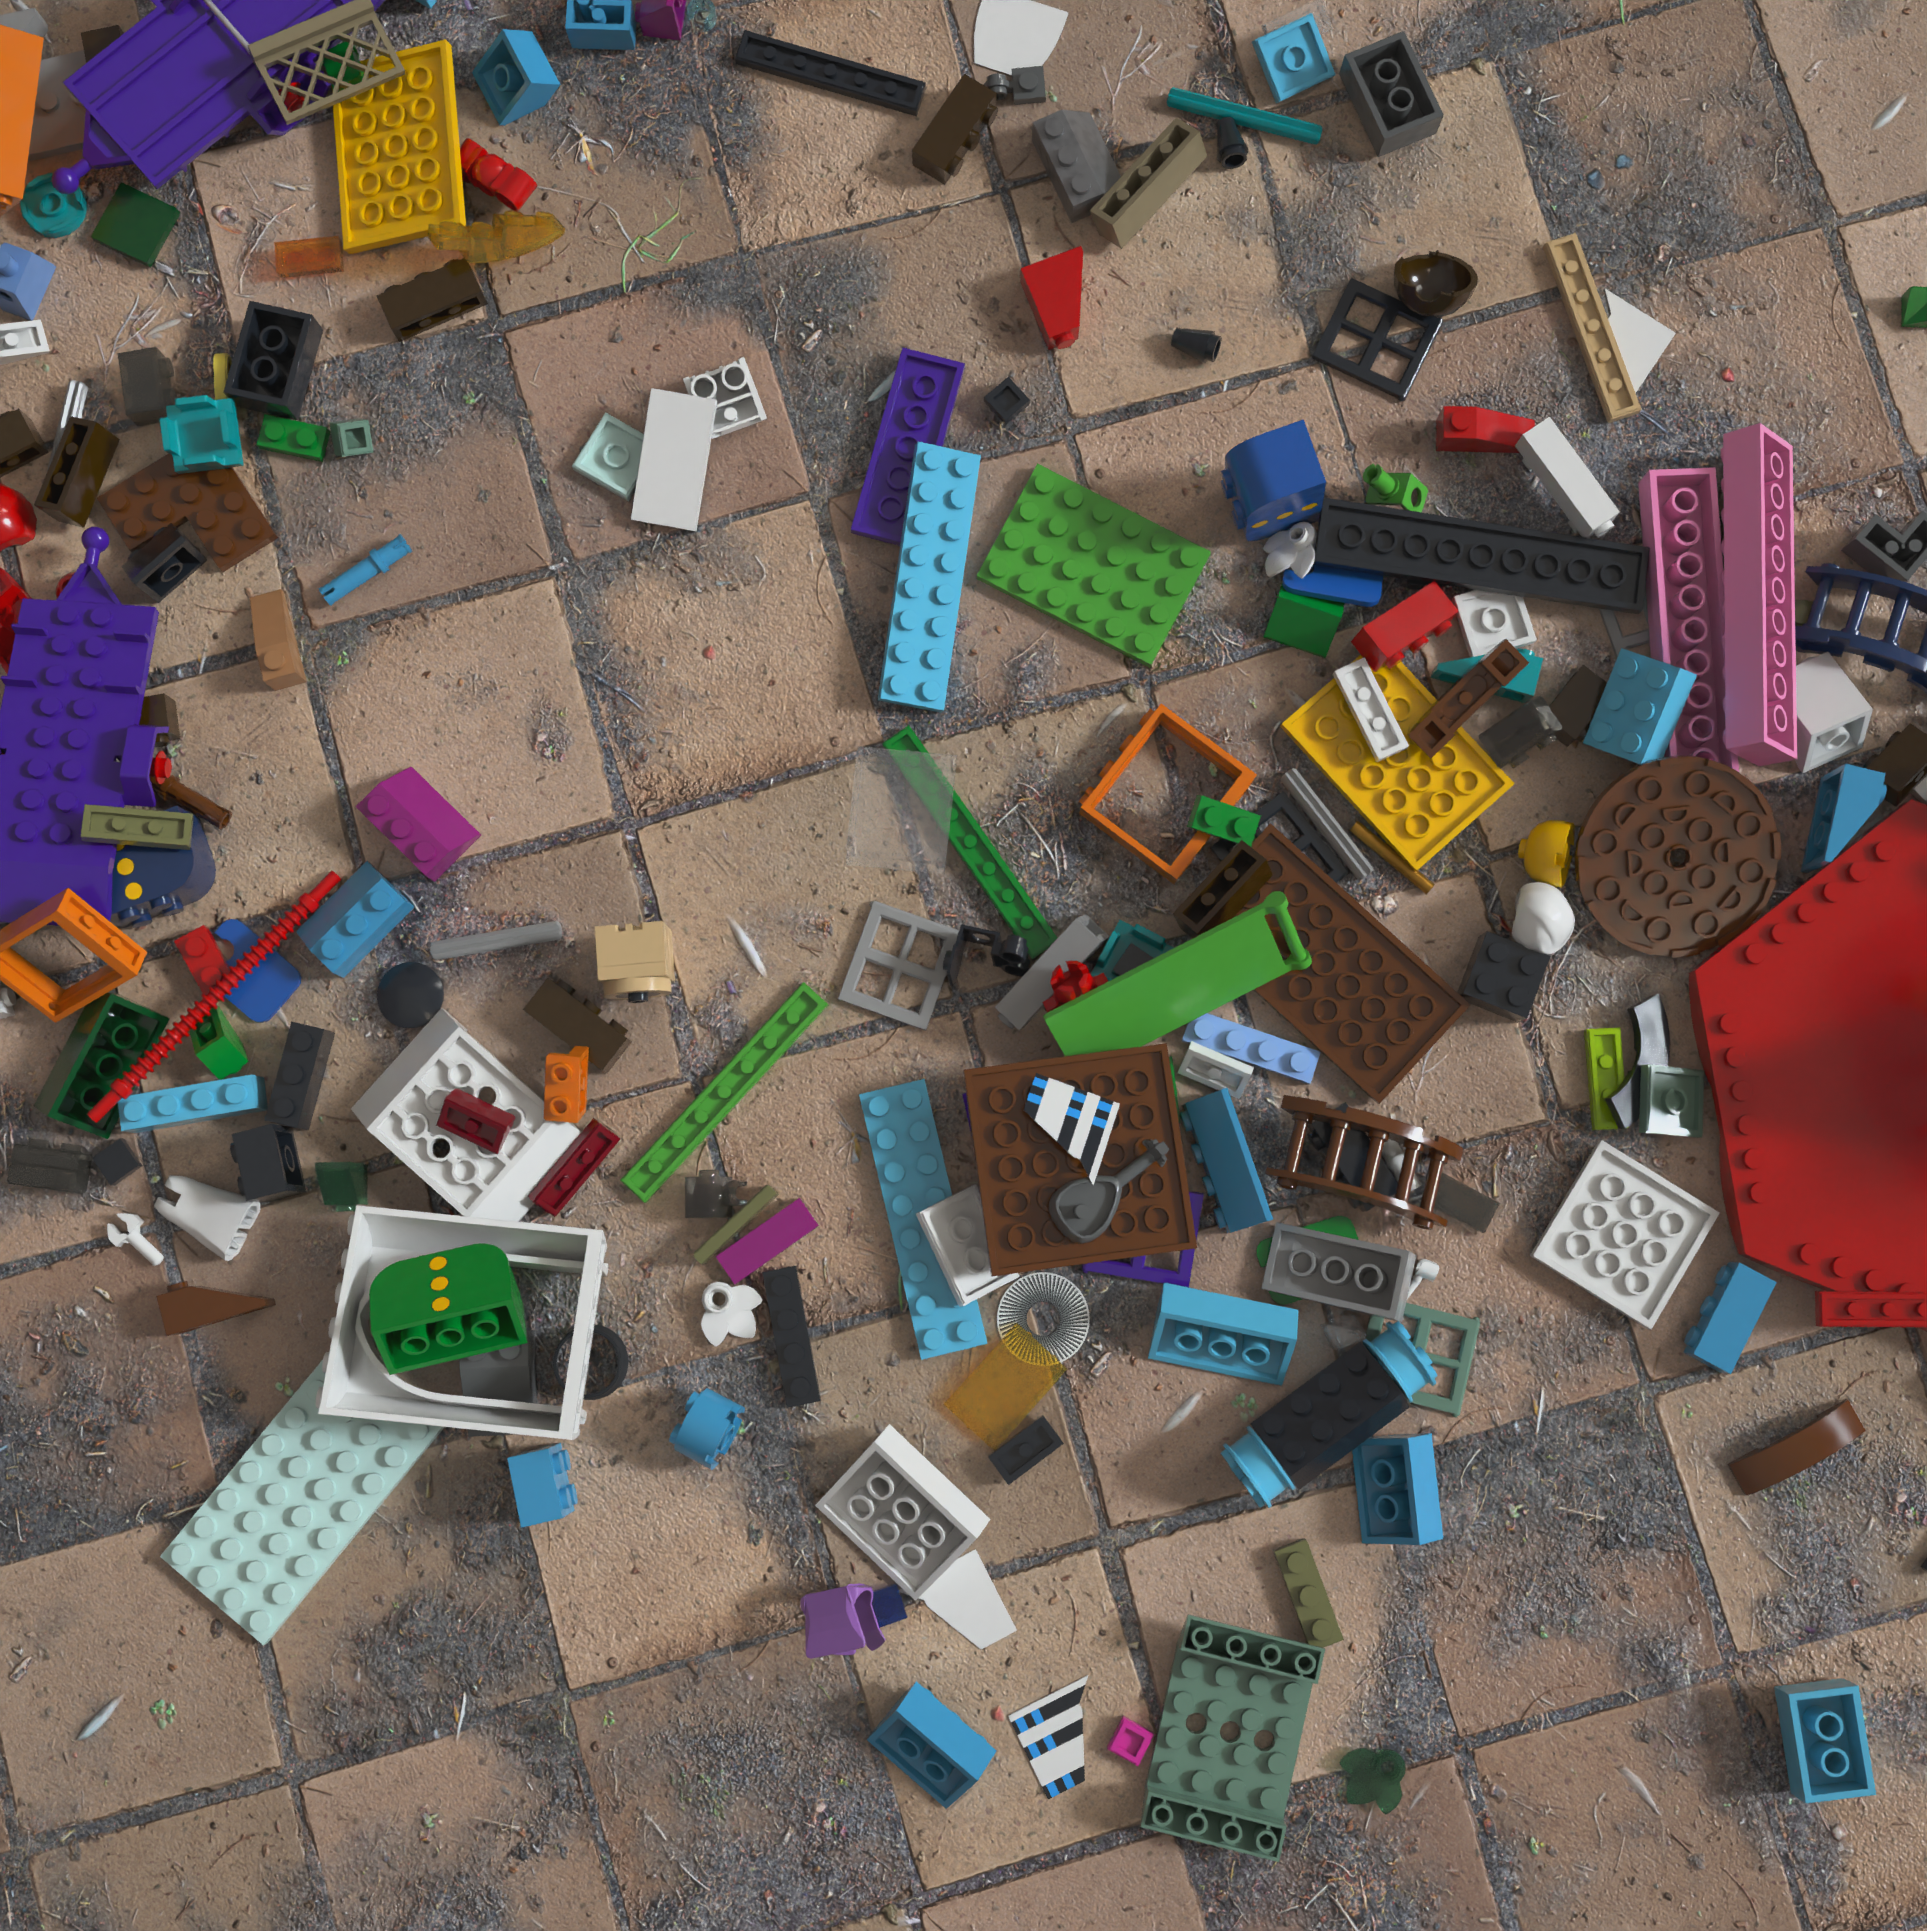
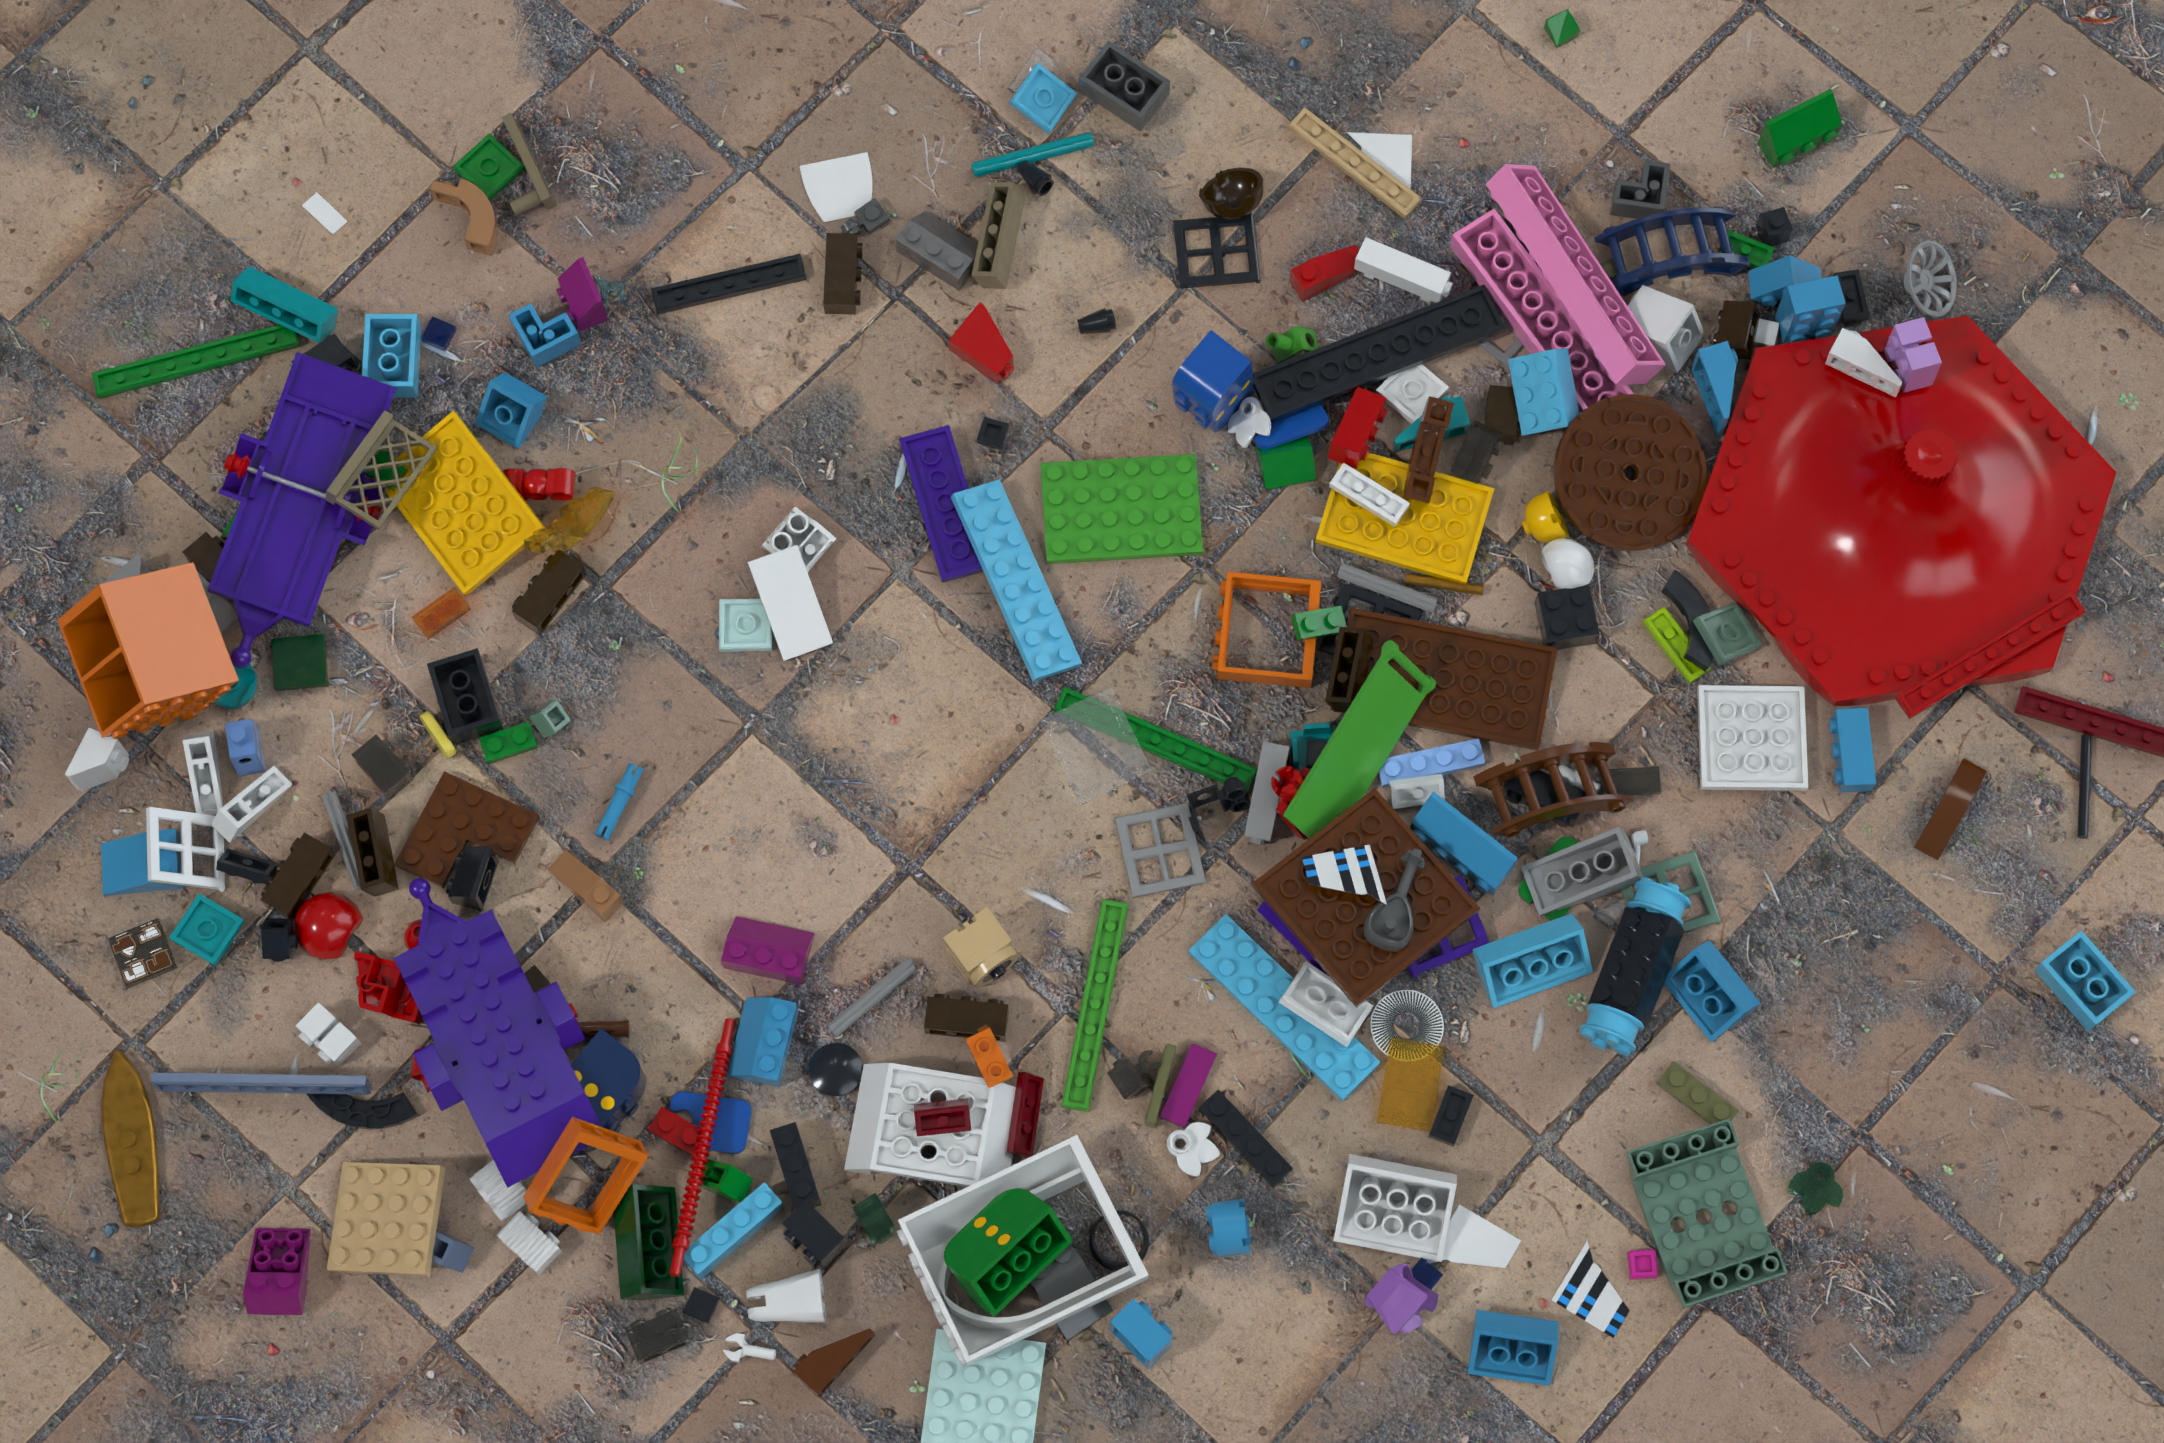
camera: 35 degrees left, 10 degrees down
olive plate [80,804,194,850] -> none
teal panel [160,395,244,474] -> none

